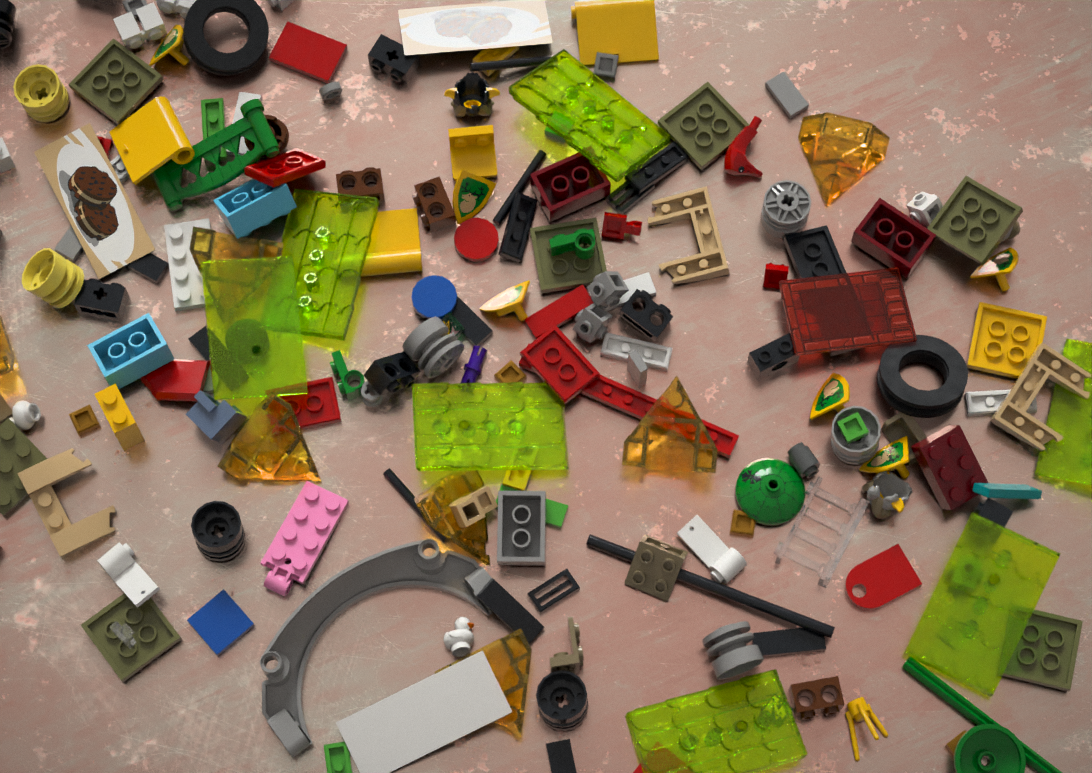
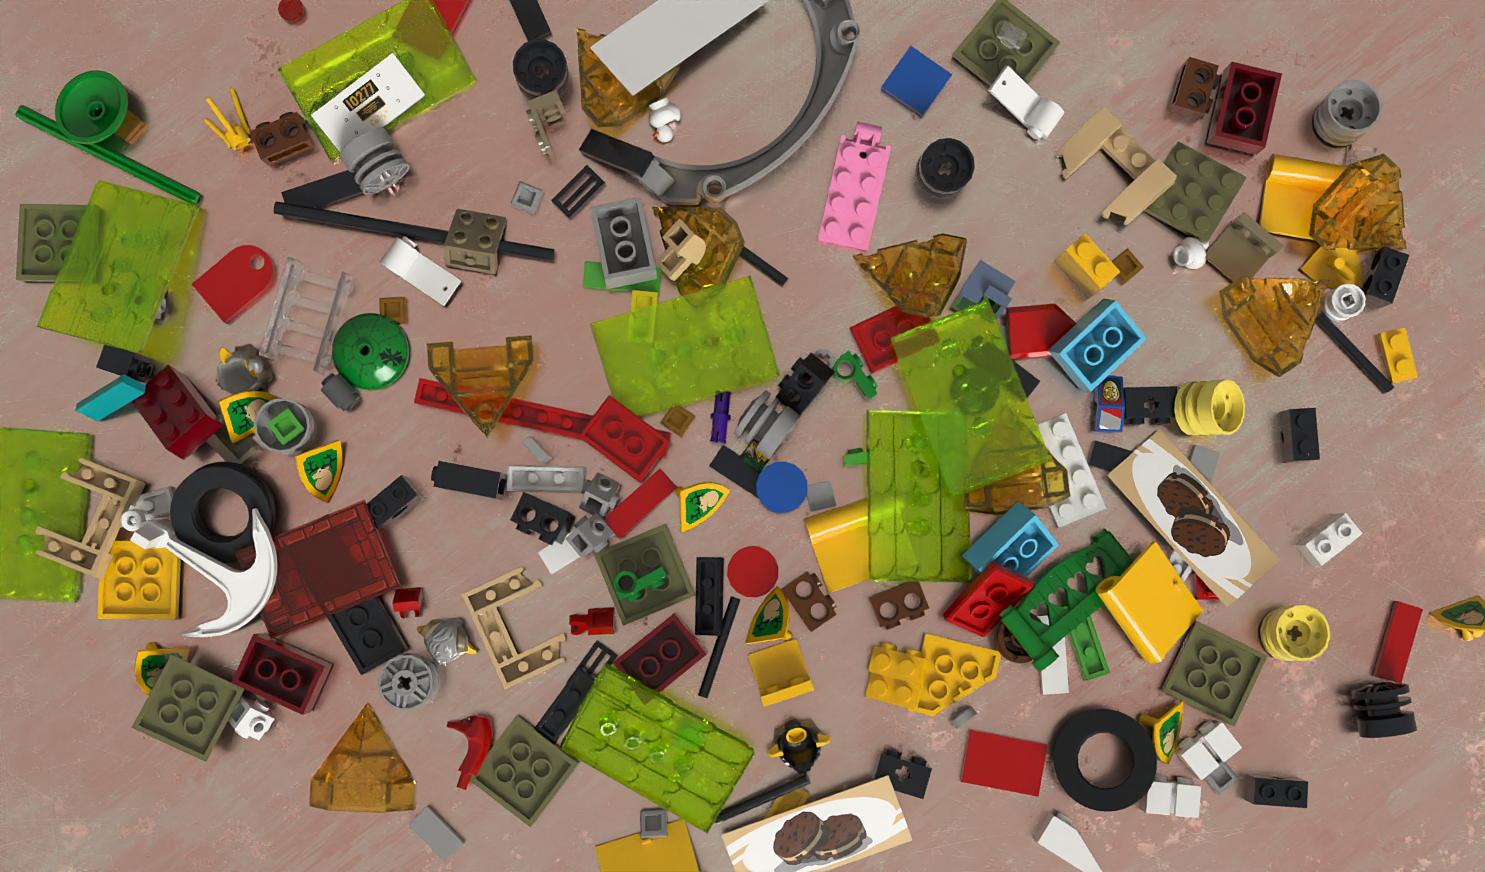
camera: 170 degrees right, 15 degrees up
none -> white piece [121,508,277,637]
none -> white tile [311,53,426,153]
none -> light grey hair [416,618,477,666]
none -> black brick [431,461,507,500]
none -> light grey tile [510,181,544,215]
none -> light grey tile [807,481,836,512]
none -> bright green plate [842,448,871,467]
none -> yellow plate [865,642,929,710]
none -> yellow plate [907,633,1001,716]
none -> slope [1093,375,1125,432]

